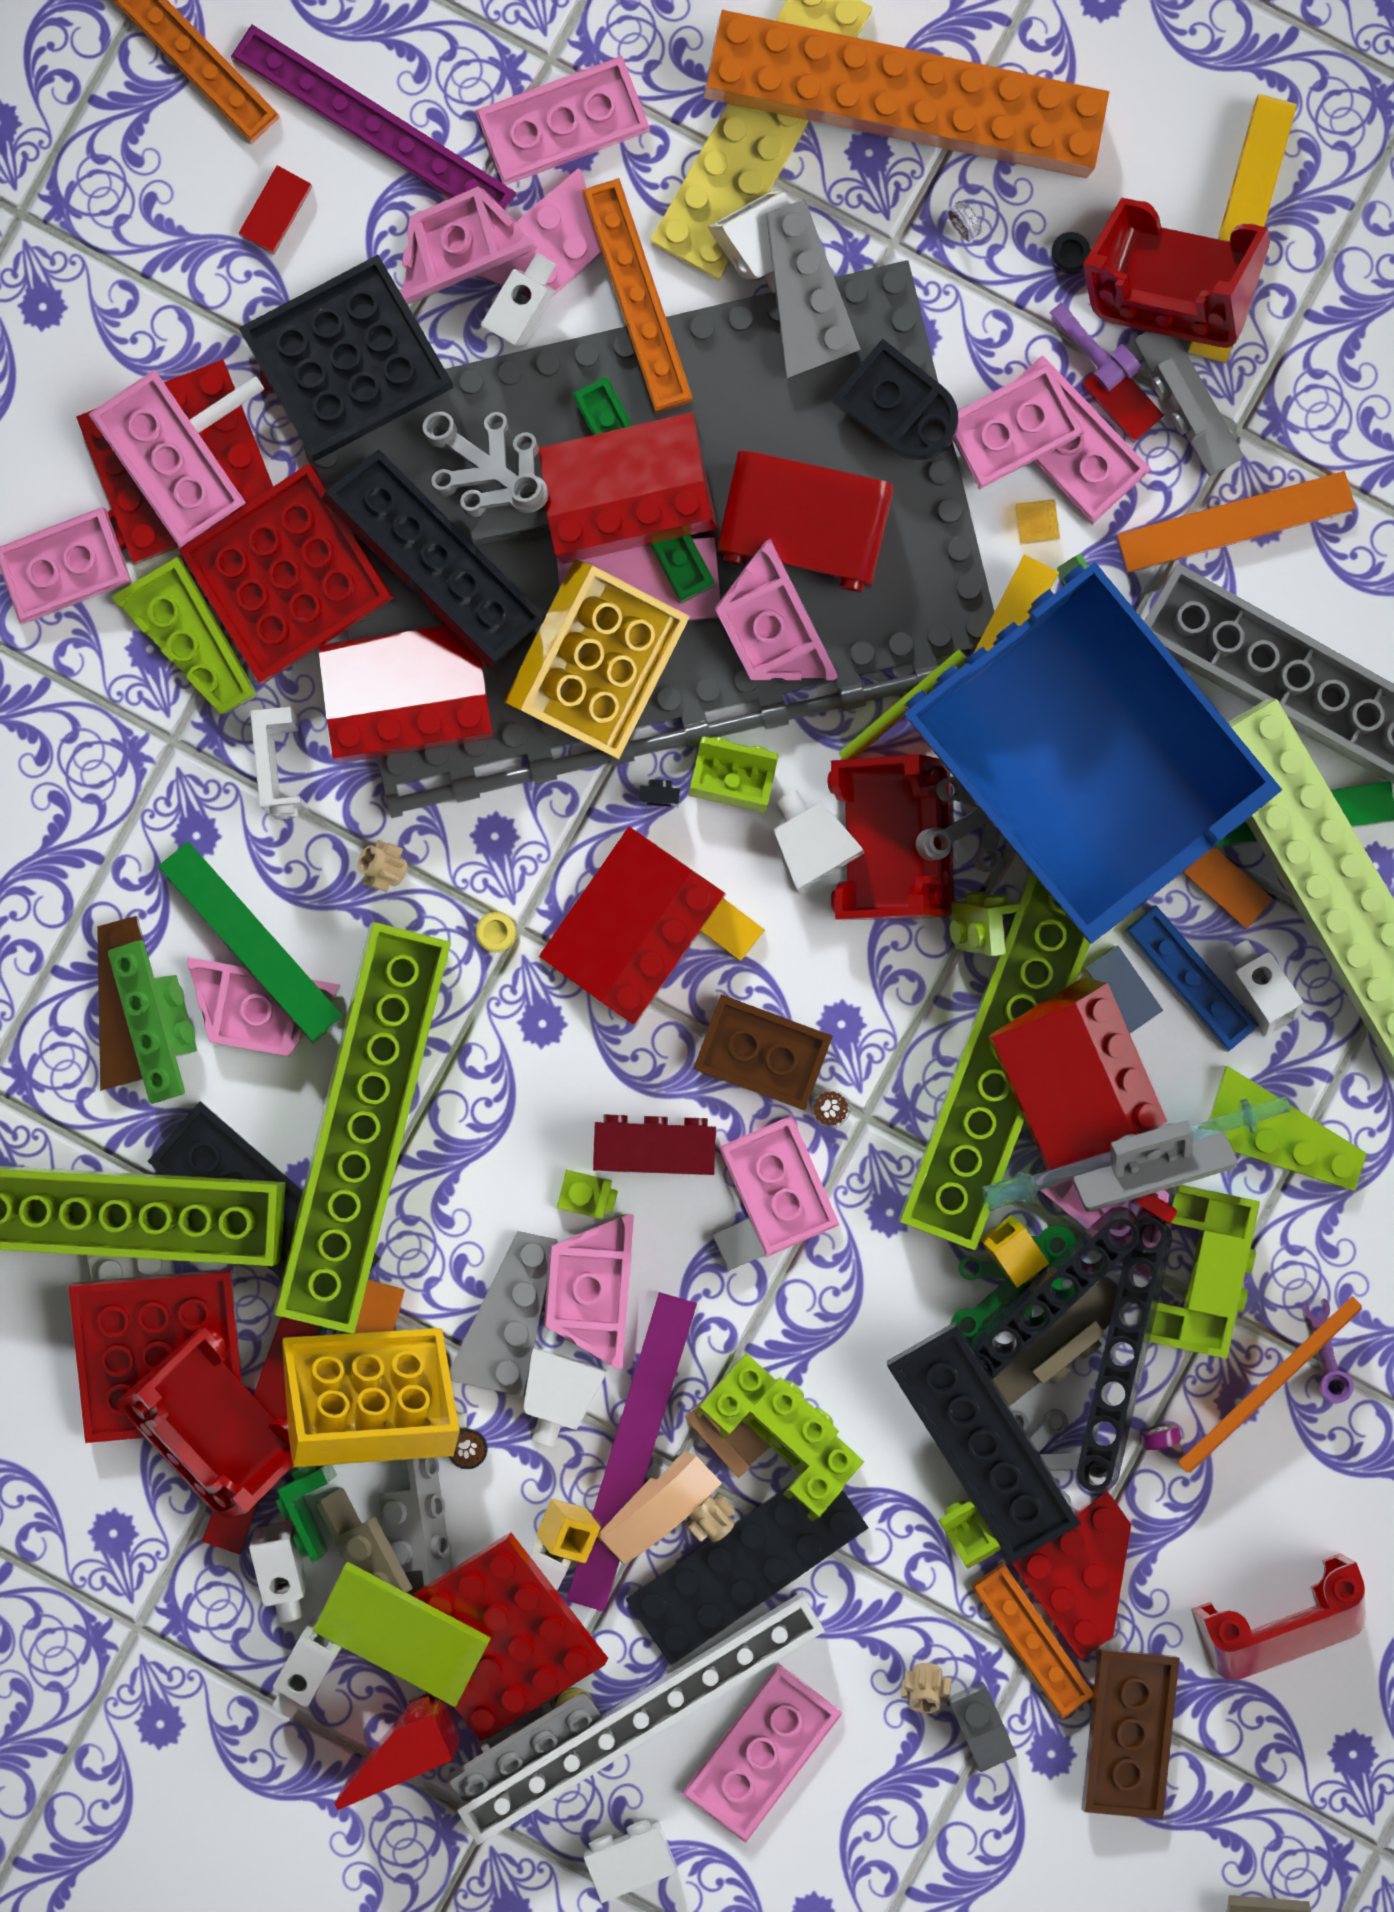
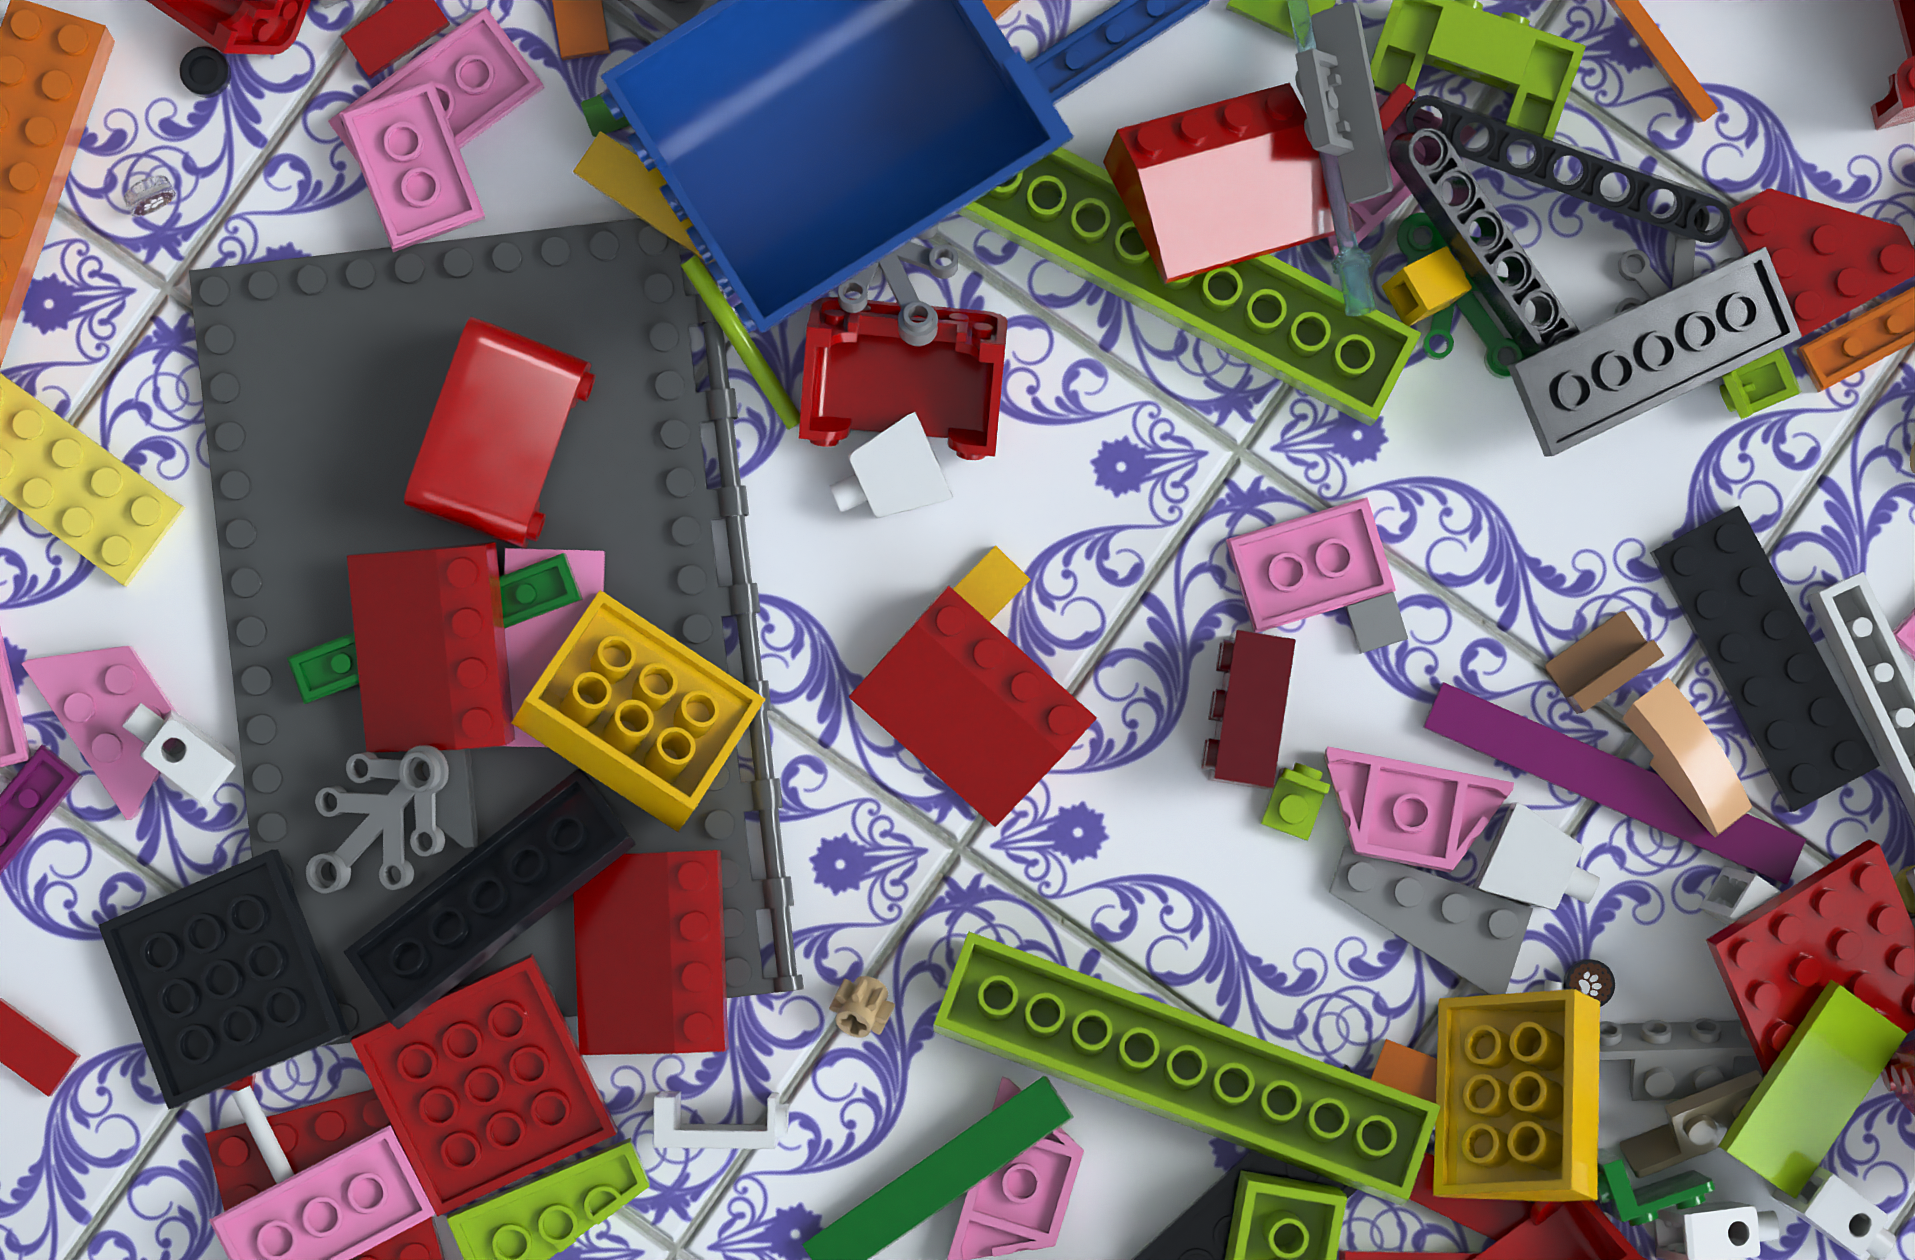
camera: 80 degrees left, 0 degrees up
bright pink wing [399,186,537,305] -> none
light yellow tile [476,912,516,953] -> none
yellow brick [536,1498,601,1563] -> none
orange tile [582,178,693,414] -> none
black plate [639,779,680,808] -> none
tan gear [685,1492,735,1542] -> none
lime bracket [688,737,779,813] -> none
reddish brown plate [693,994,833,1111] -> none
lime bracket [694,1353,865,1521] -> none
white torso [708,191,789,293] -> none
bright pink wing [715,539,839,680] -> none
light grey wing [766,199,861,378] -> none
tile [810,1089,851,1129] -> none
black plate [832,339,959,460] -> none
lime bracket [950,892,1022,956] -> none
dark tan bracket [993,1277,1131,1406] -> none
clear yellow tile [1015,499,1060,545] -> none
medium lavender brick [1049,302,1142,392] -> none
sand blue tile [1084,945,1164,1033] -> none
magenta tile [1139,1423,1182,1450] -> none

